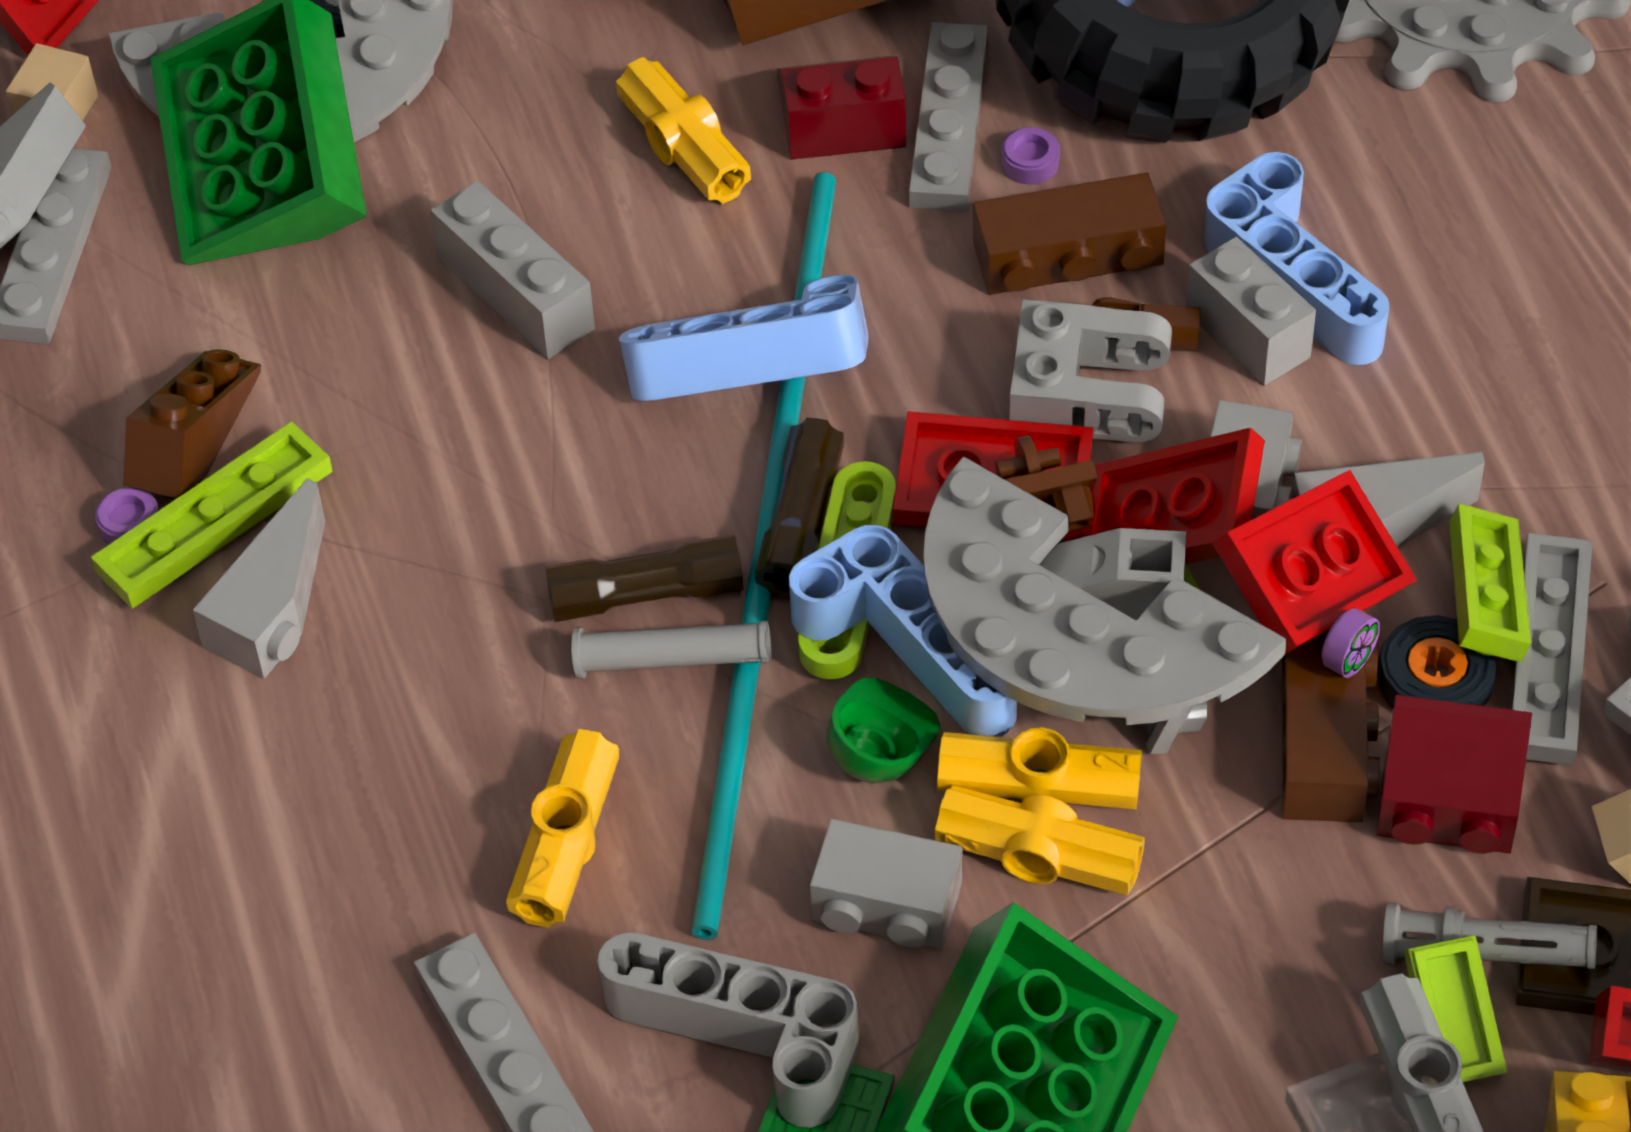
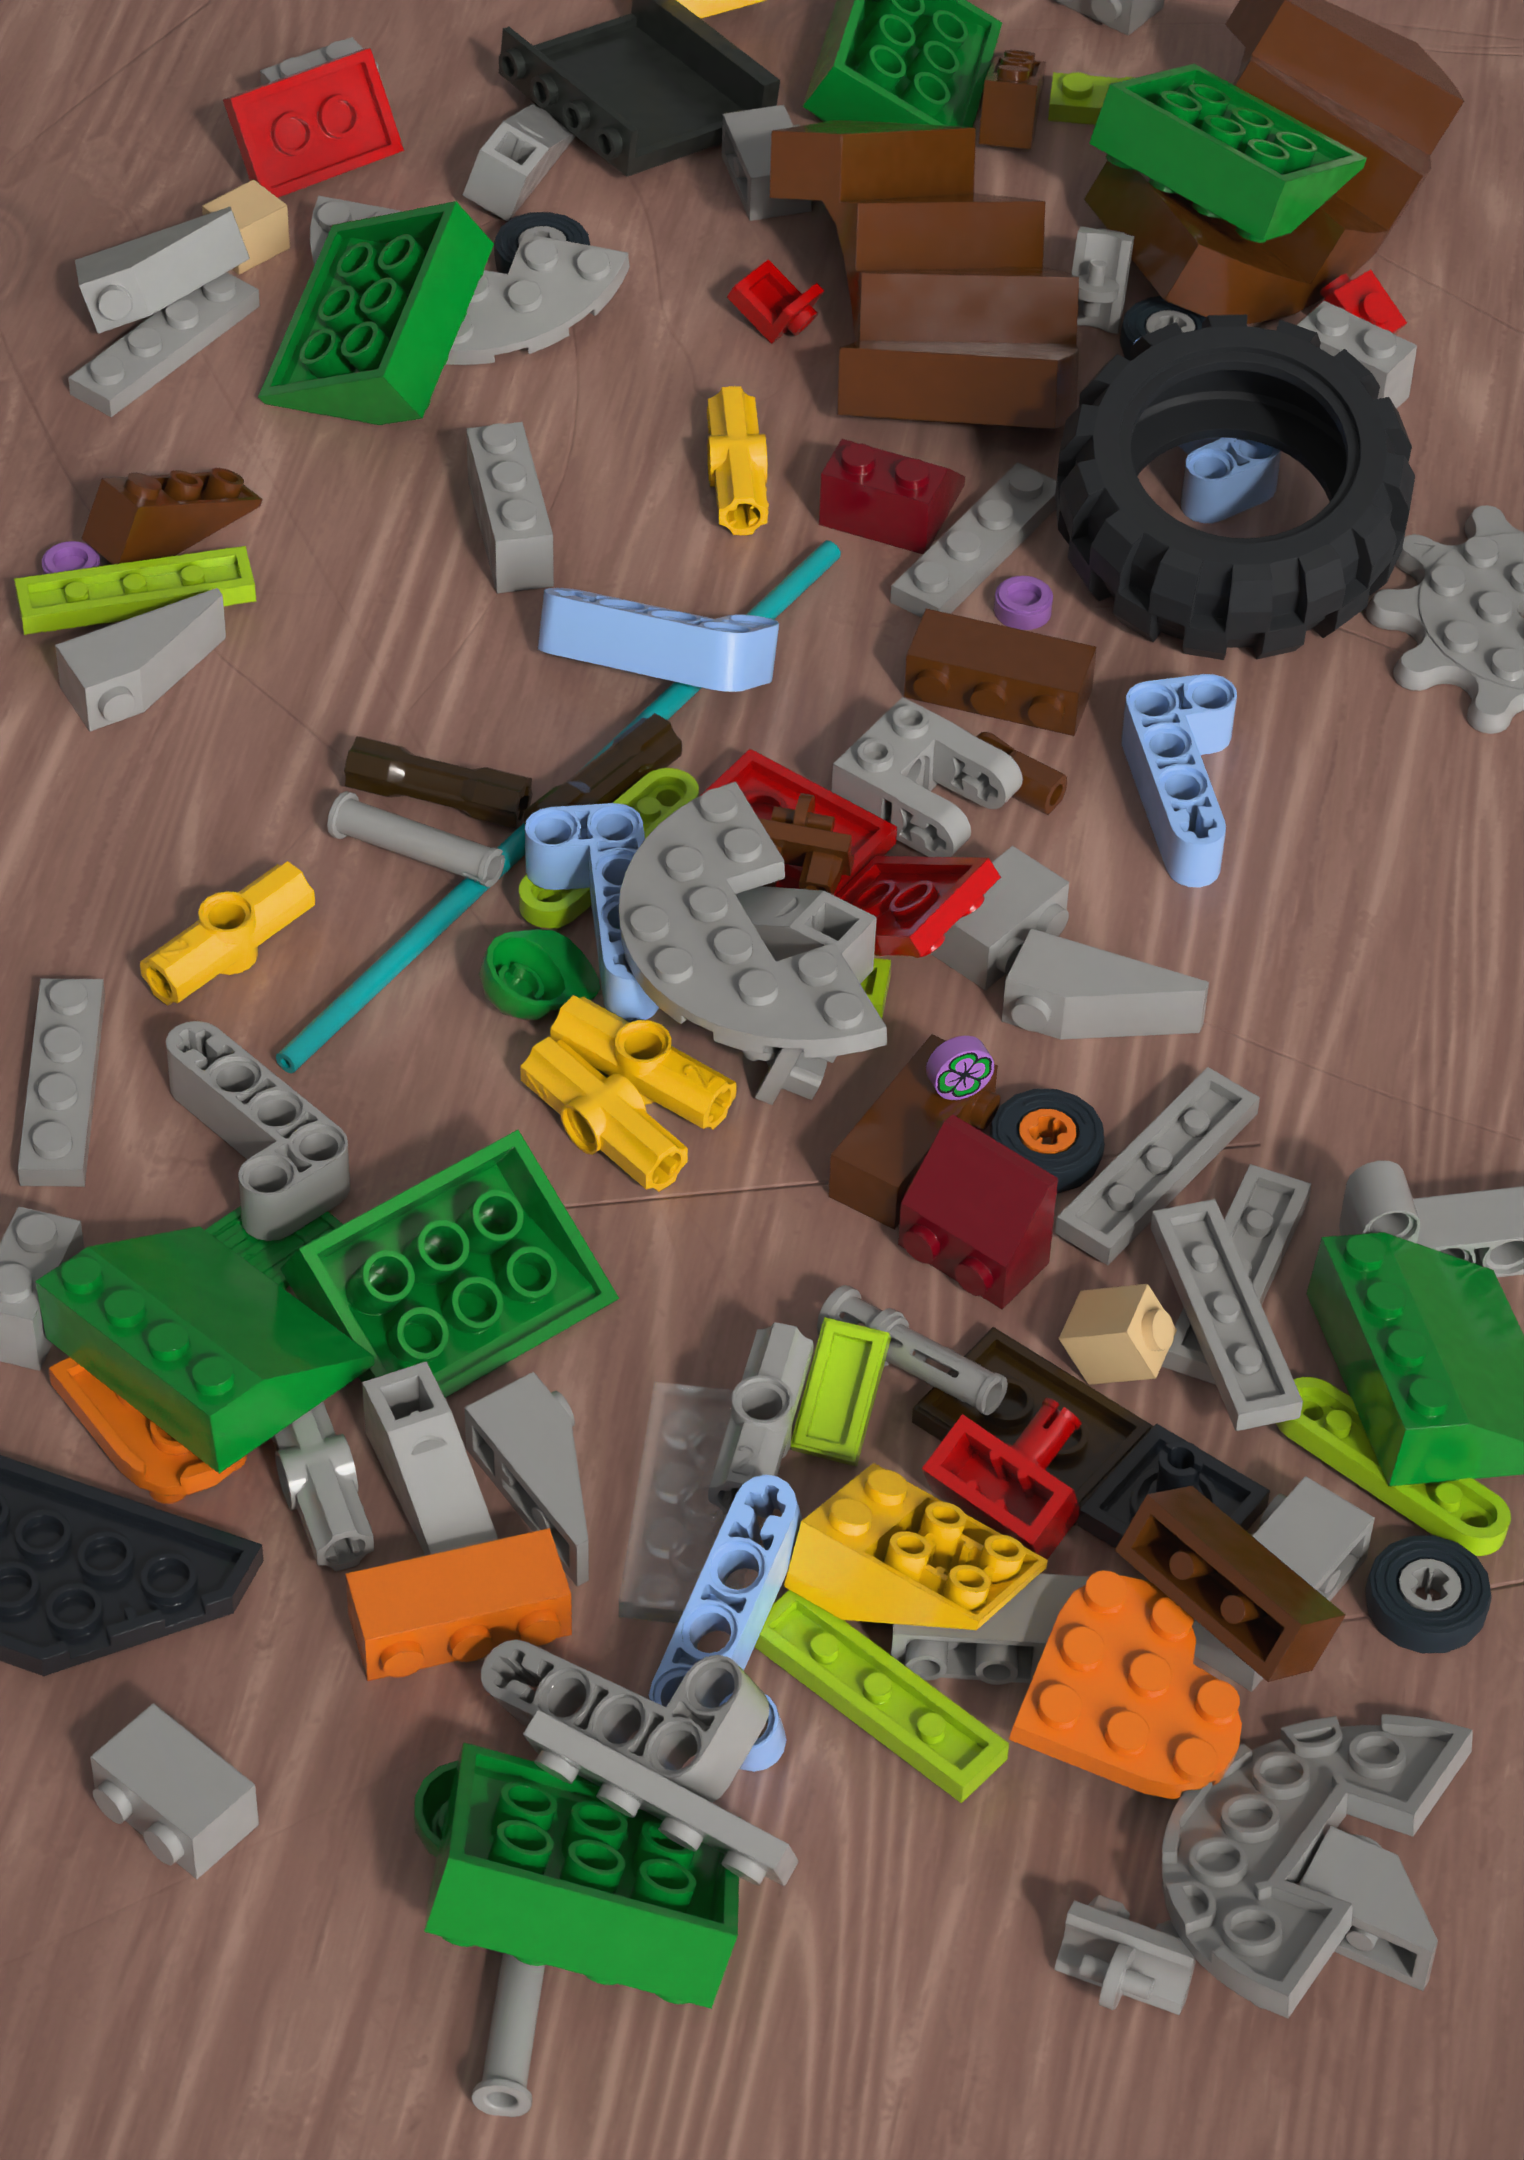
camera: 25 degrees right, 5 degrees down
light grey brick [810,819,962,950] -> none
light grey brick [1186,236,1316,386] -> none
red plate [1212,470,1417,654] -> none
lime plate [1449,503,1531,663] -> none

